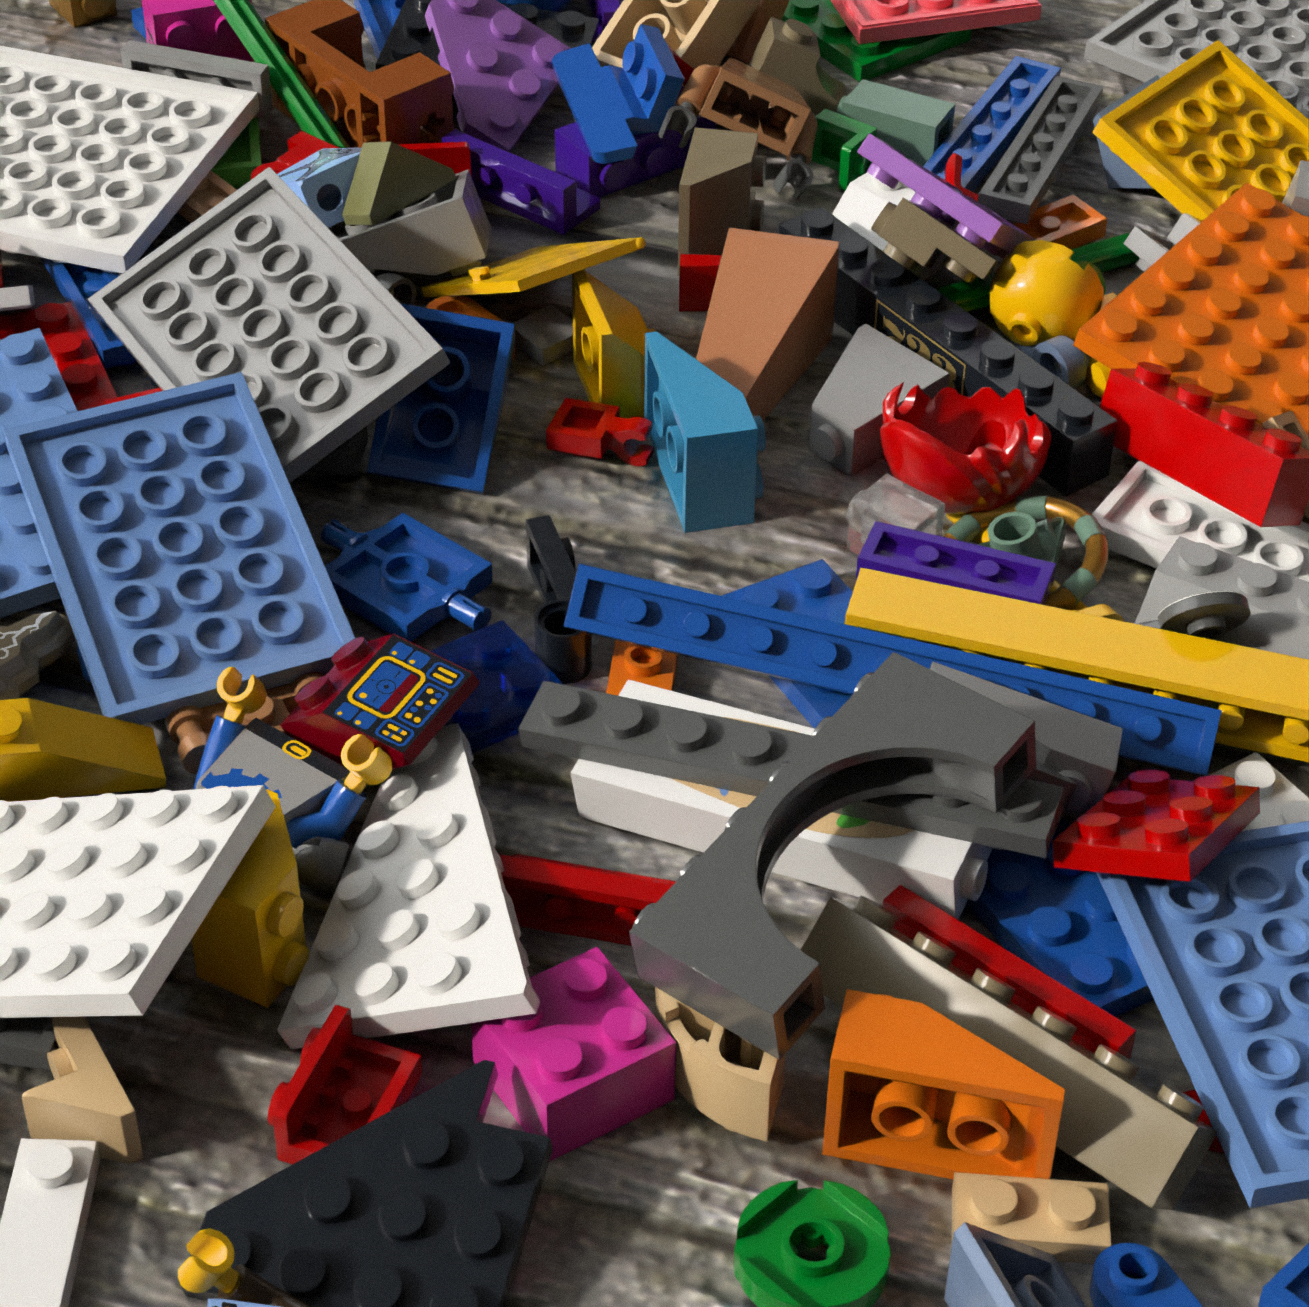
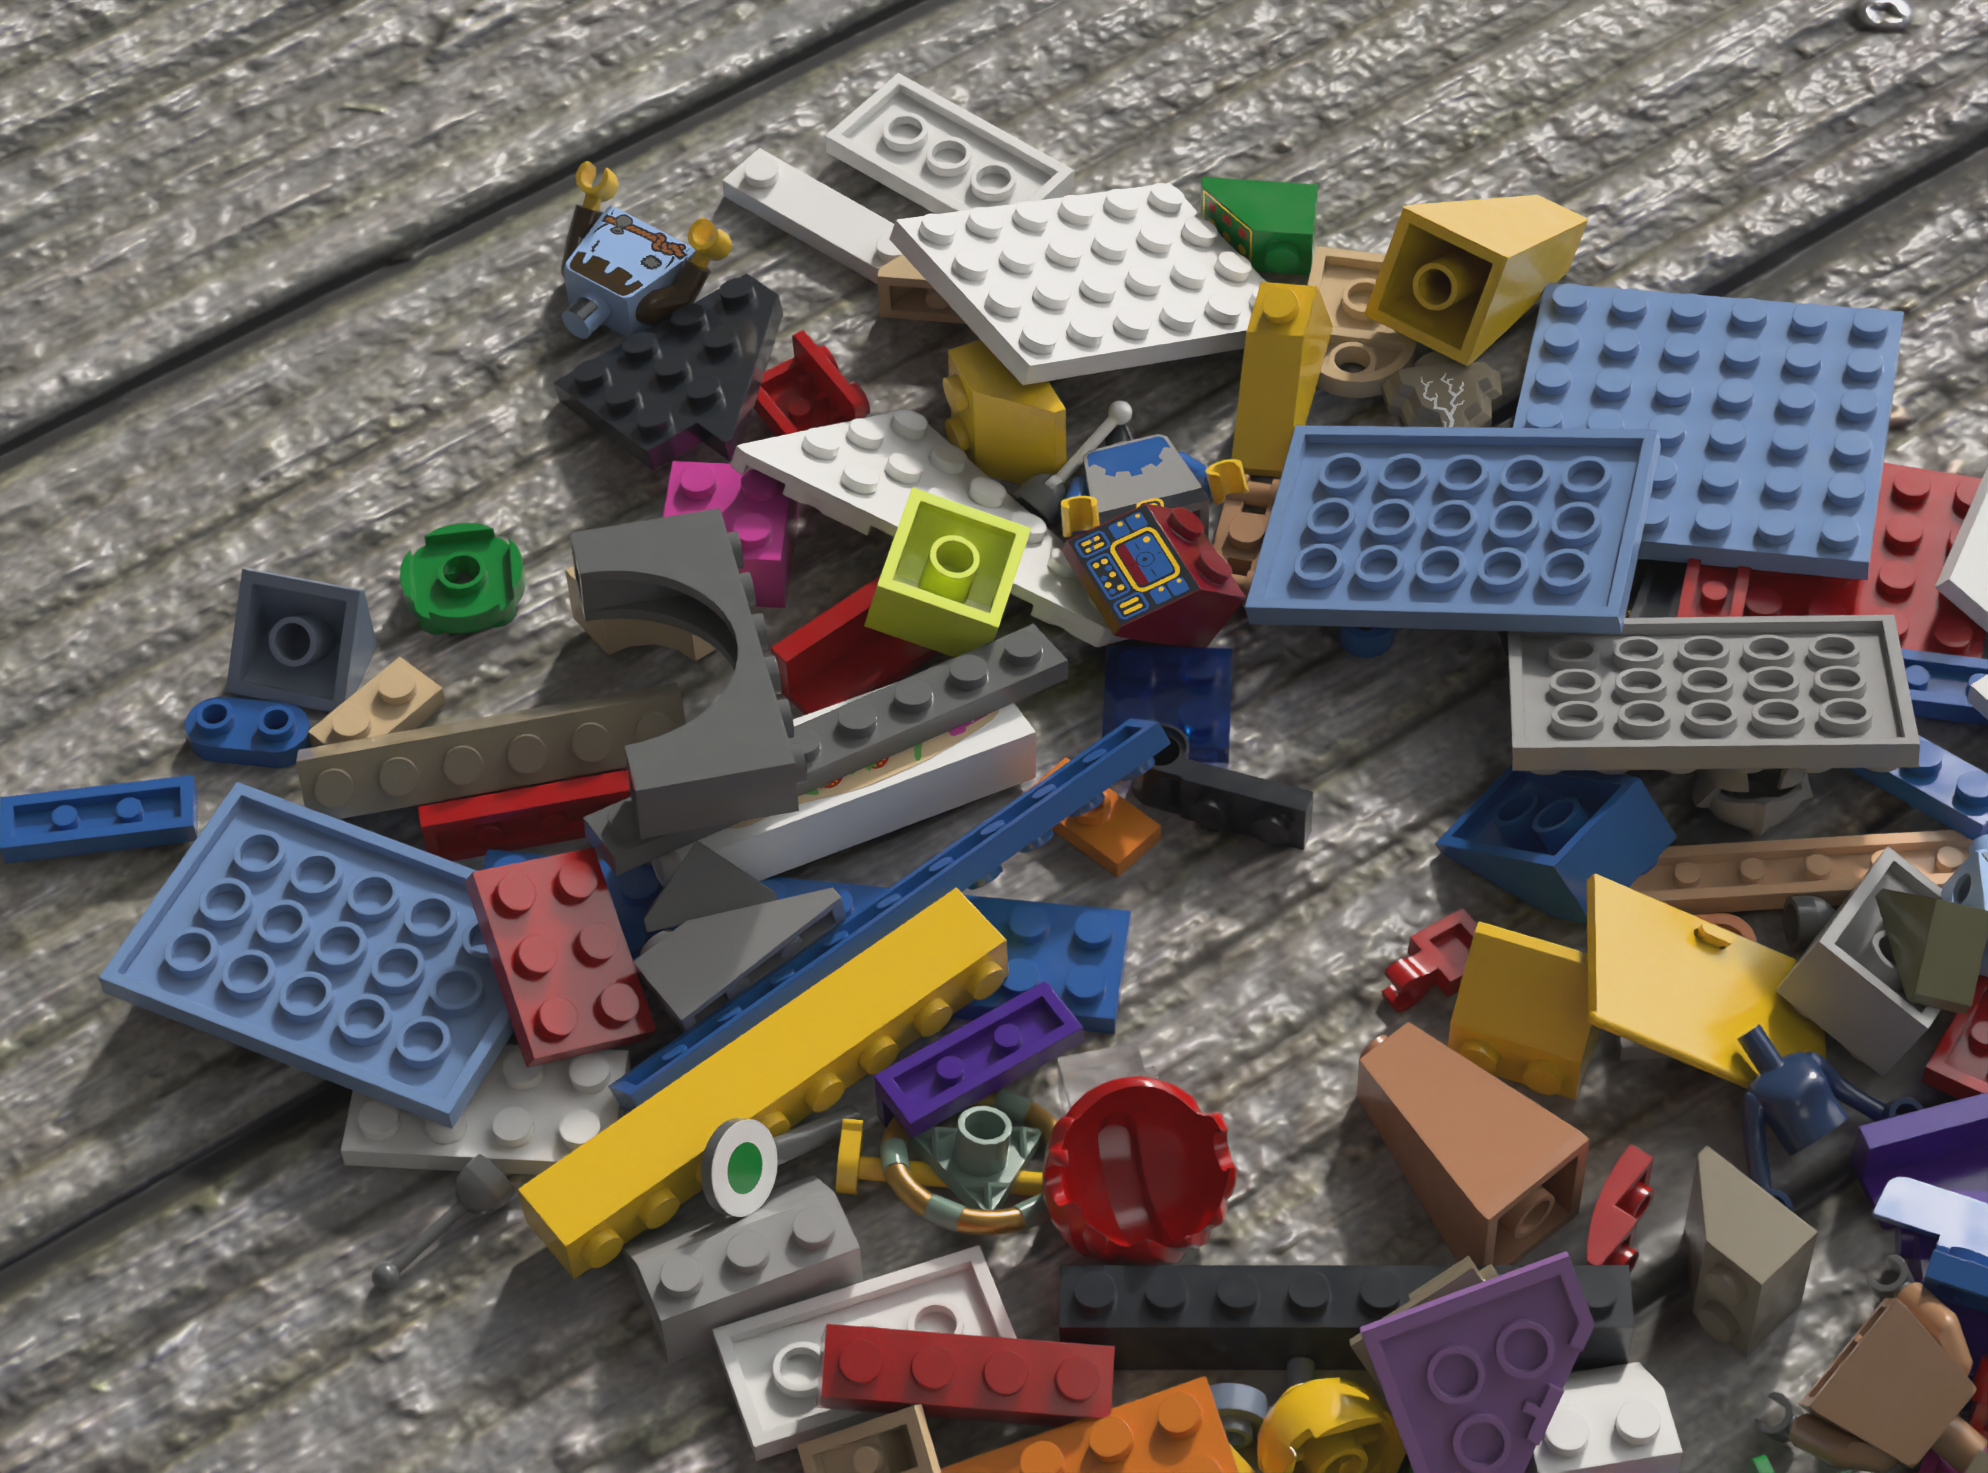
camera: 130 degrees right, 10 degrees up
blue plate [321,513,493,642] -> none
dark azure slope [644,331,766,533] -> none
light grey slope [809,324,949,476] -> none
orange slope [822,989,1065,1180] -> none
none -> neon yellow slope [864,487,1031,657]
none -> dark blue piece [1737,1024,1924,1211]

